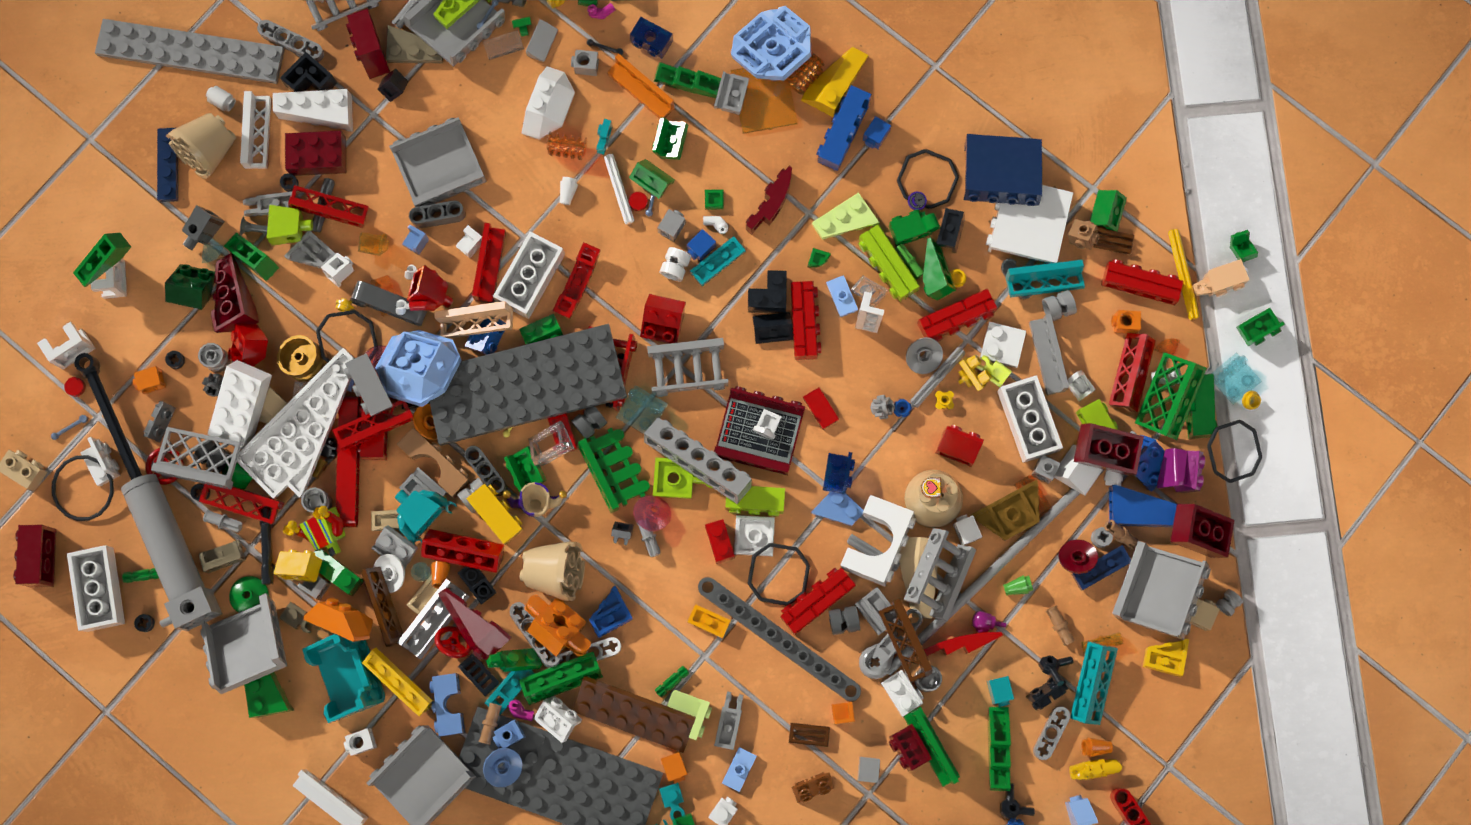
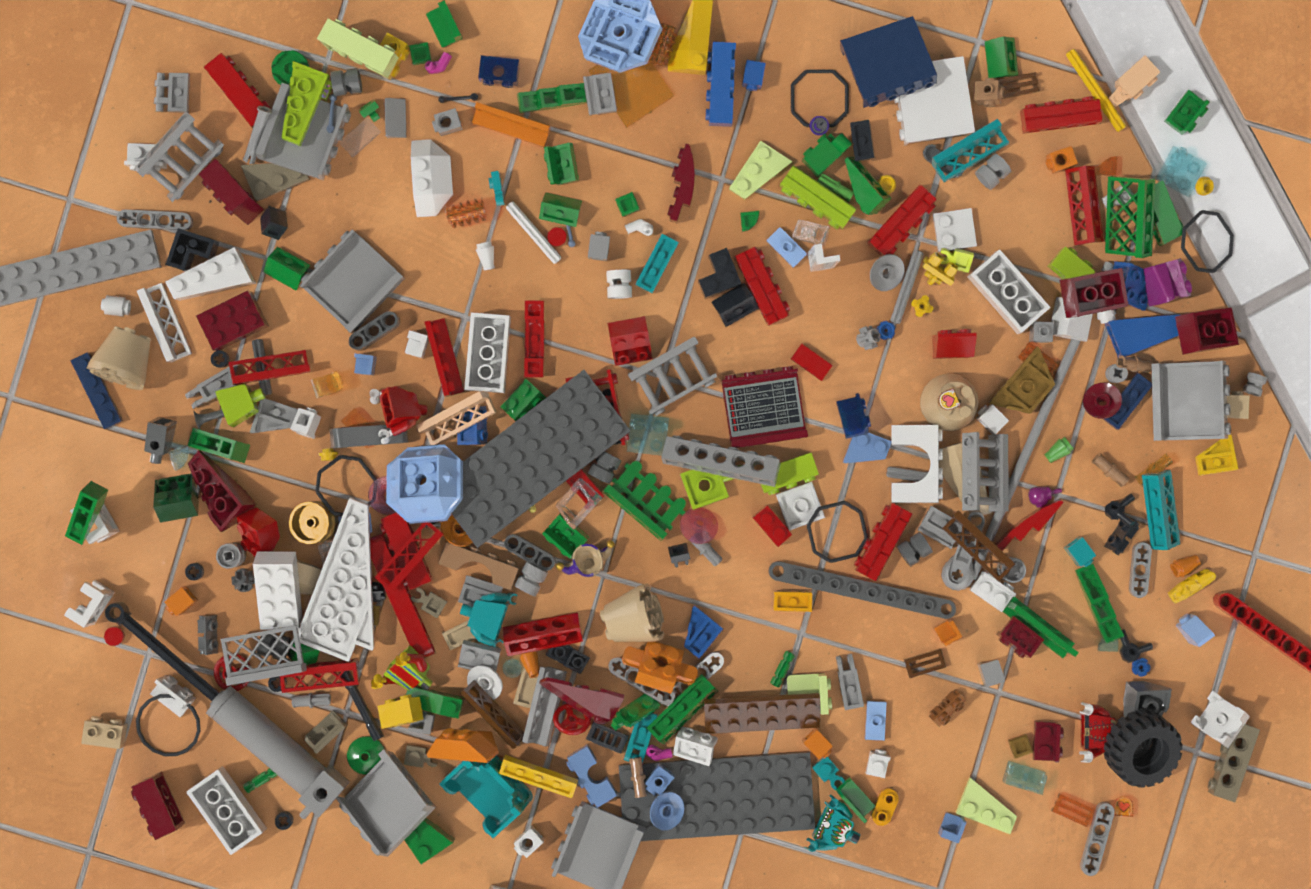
camera: 20 degrees left, 10 degrees up
sand blue hinge [51,415,88,440] -> none
light grey wheel [301,487,332,514] -> none
light grey brick [343,353,393,417] -> none
yellow wedge [466,484,523,545] -> none
blue brick [687,229,716,262] -> none
white tile [753,409,782,439] -> none
light grey fence [1029,314,1069,395] -> none
white tile [1068,370,1096,401] -> none
green bracket [1230,230,1258,262] -> none
none -> green panel [263,246,310,291]
none -> dark tan plate [411,588,448,618]
none -> clear light blue tile [1098,638,1118,652]

